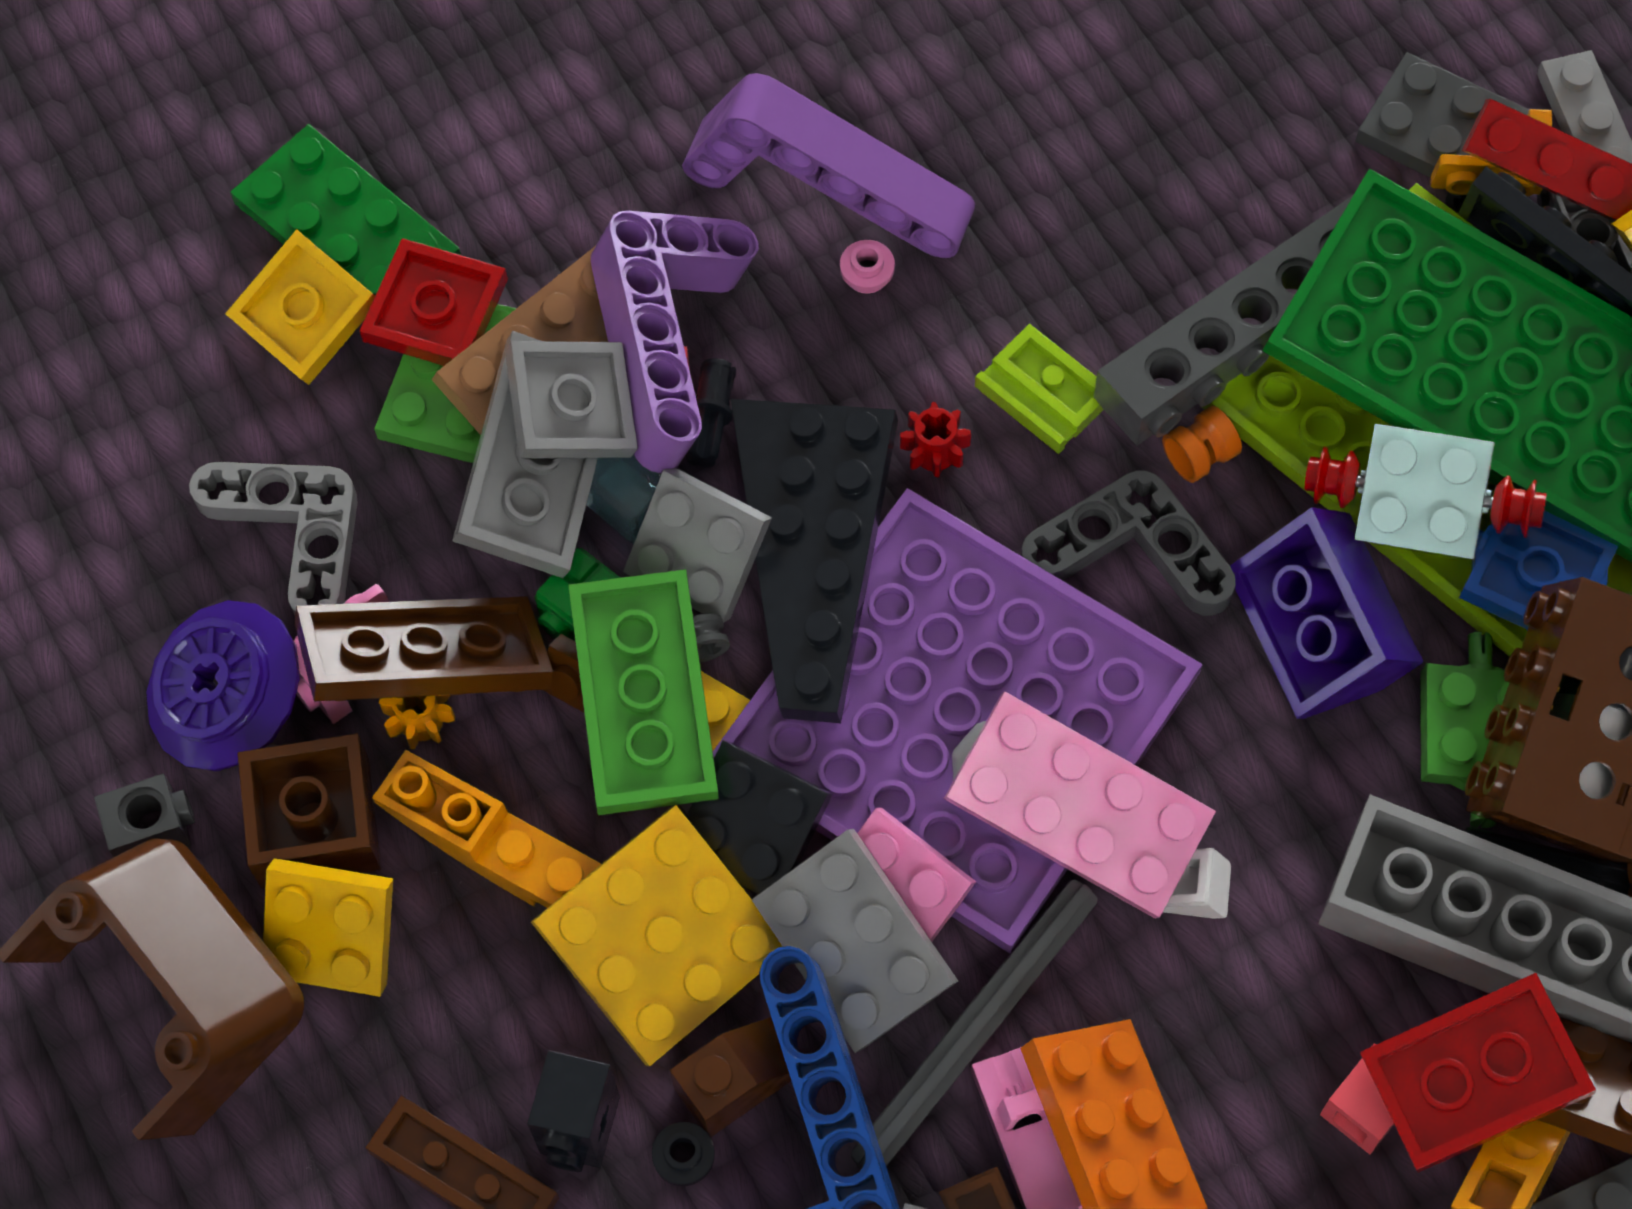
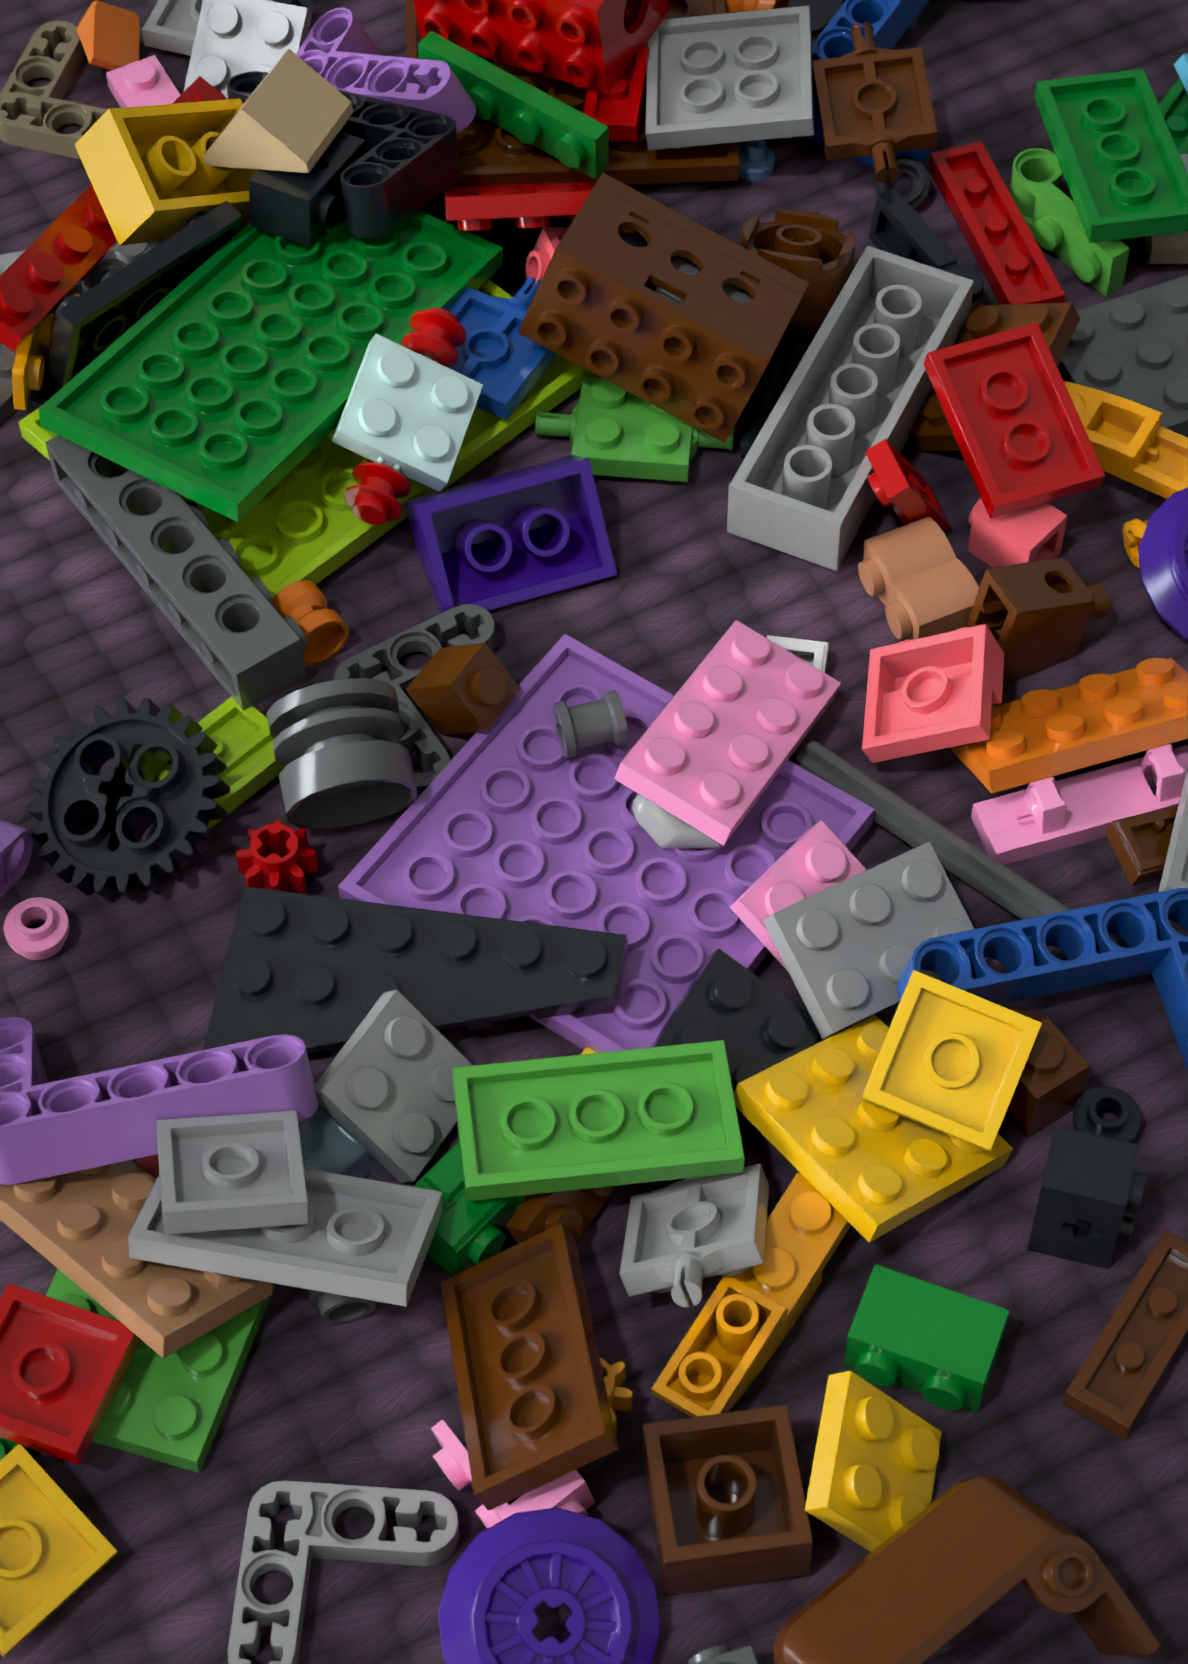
camera: 90 degrees left, 10 degrees down
none -> black gear [26,698,230,901]
none -> dark grey wheel [266,678,417,830]
none -> reddish brown brick [405,643,521,735]
none -> dark grey bush [553,690,628,759]
none -> light grey plate [619,1163,769,1307]
none -> green brick [843,1264,1010,1413]
none -> nougat brick [858,517,979,640]
none -> yellow plate [861,970,1042,1151]
none -> coral plate [862,624,1004,763]
none -> red plate [864,439,951,531]
none -> reddish brown torso [966,558,1111,686]

